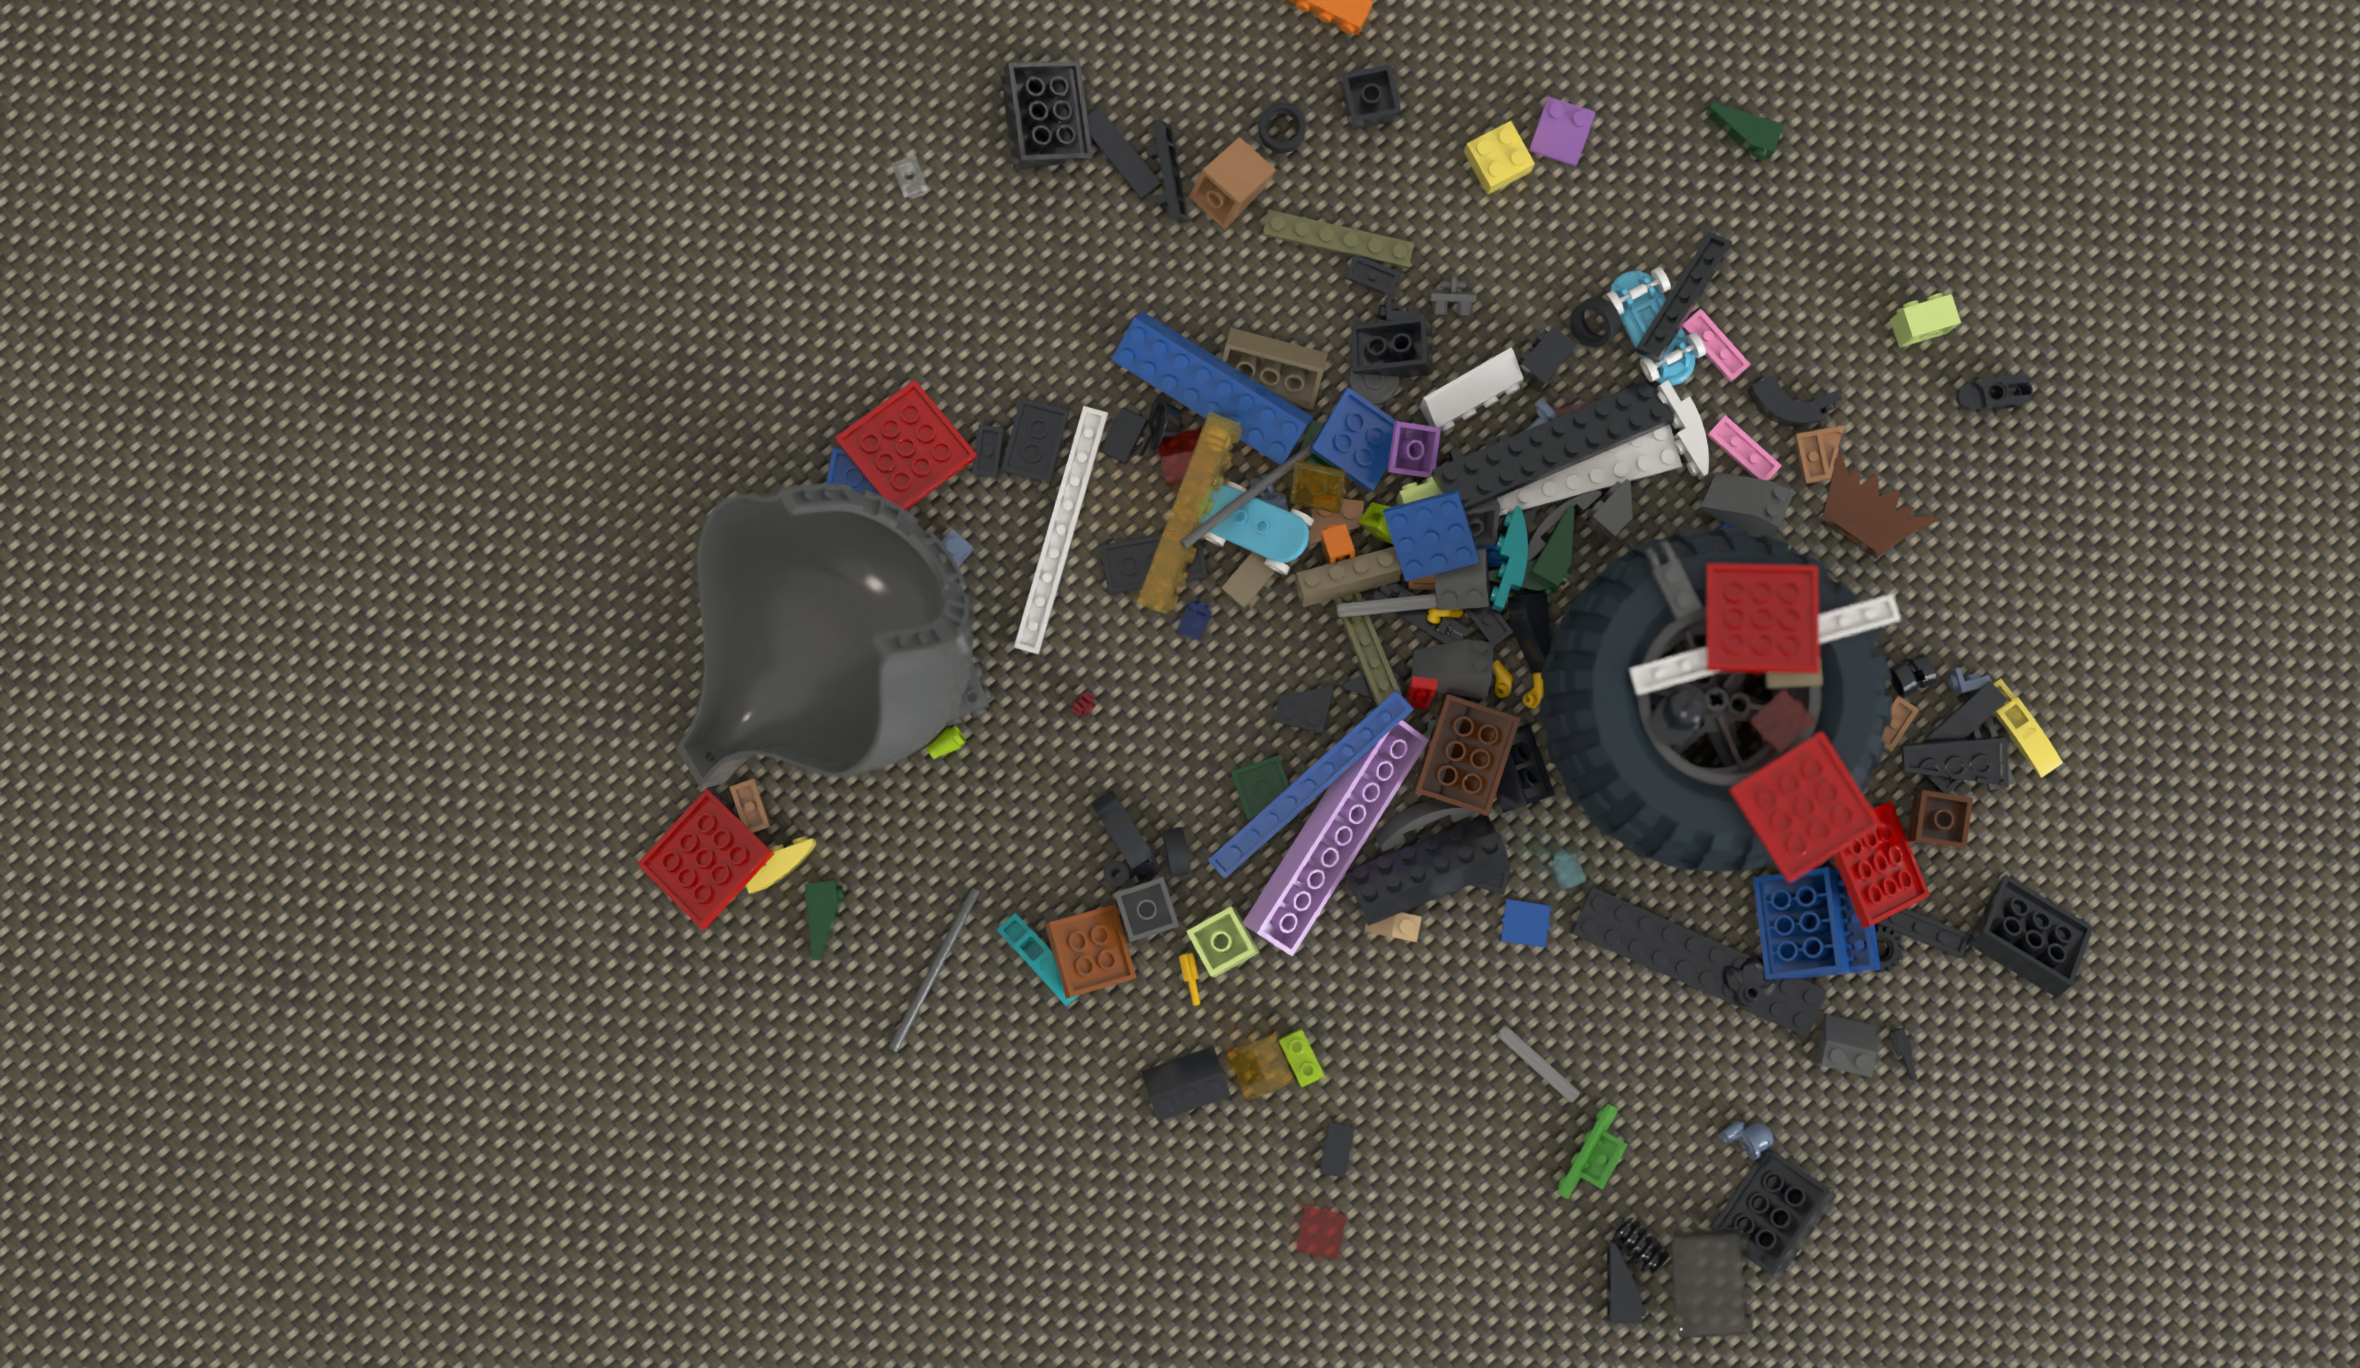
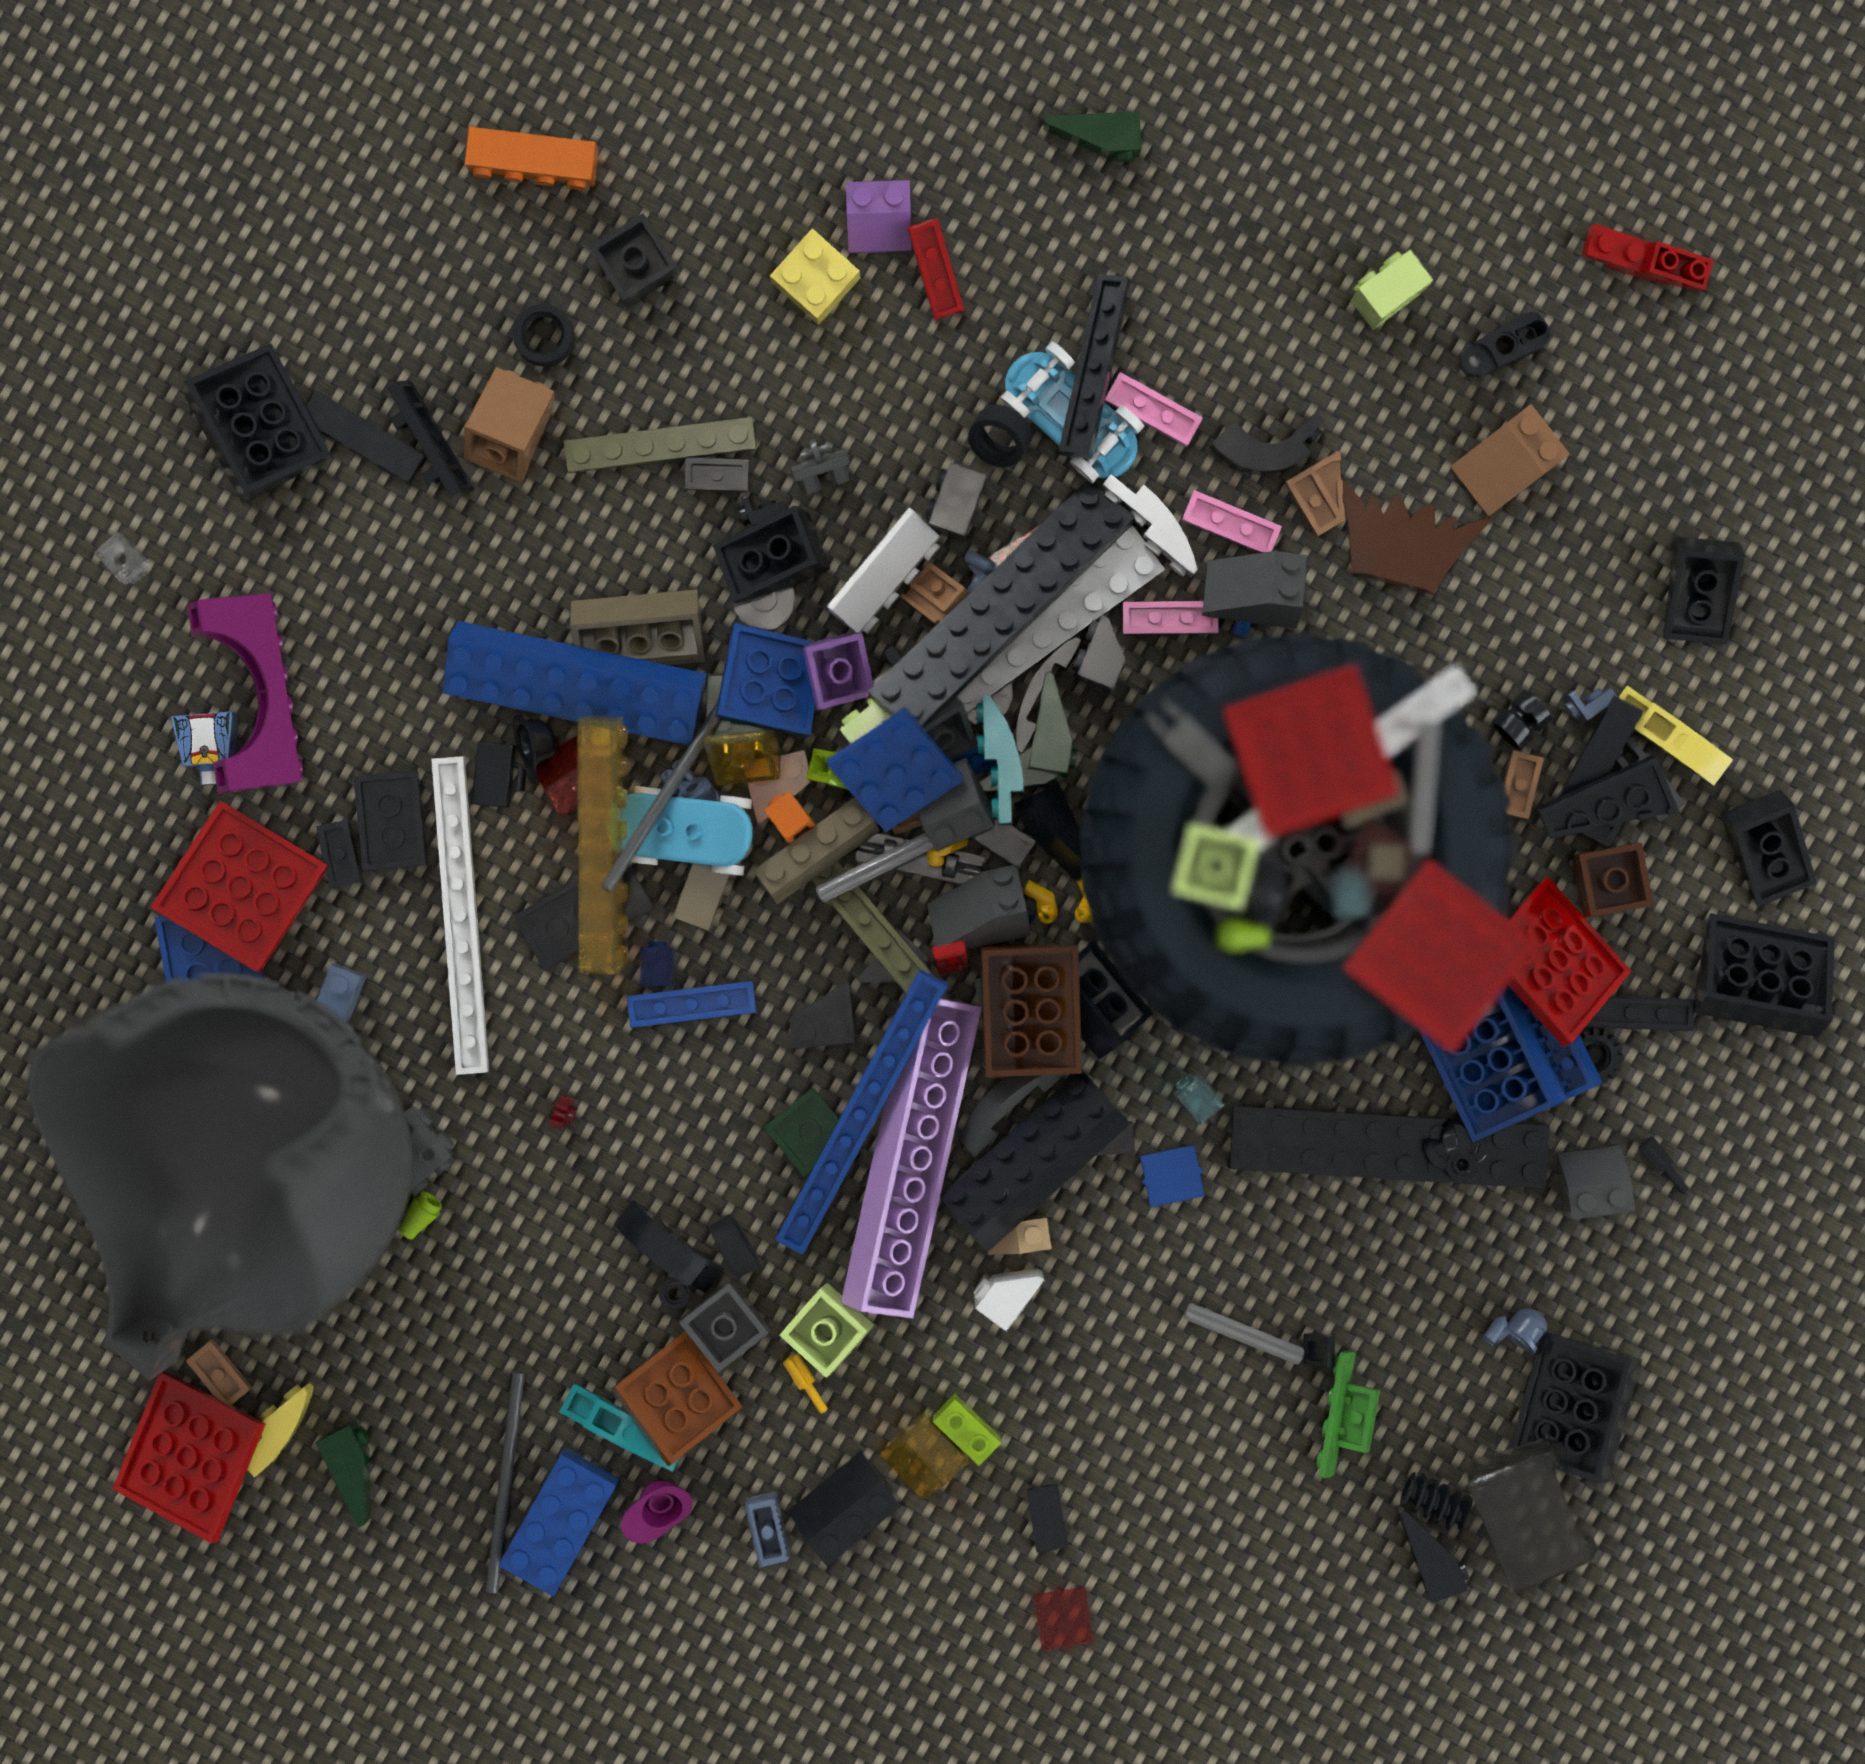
camera: 20 degrees left, 5 degrees up
none -> torso [171,712,239,785]
none -> magenta arch [187,593,303,794]
none -> blue brick [498,1448,620,1597]
none -> magenta piece [621,1480,693,1544]
none -> blue plate [626,981,757,1028]
none -> sand blue brick [745,1491,791,1567]
none -> medium nougat plate [900,561,970,625]
none -> red tile [907,217,965,320]
none -> white slope [973,1268,1044,1331]
none -> bright pink plate [1122,601,1218,635]
none -> yellowish green brick [1171,823,1259,909]
none -> lime cone [1217,918,1269,952]
none -> black tile [1304,1332,1335,1369]
none -> clear light blue brick [1329,867,1371,917]
none -> dark tan tile [1368,844,1405,880]
none -> light grey axle [1409,720,1440,854]
none -> medium nougat slope [1449,404,1570,517]
none -> red slope [1582,224,1714,291]
none -> black slope [1663,536,1745,645]
none -> black slope [1721,789,1817,907]

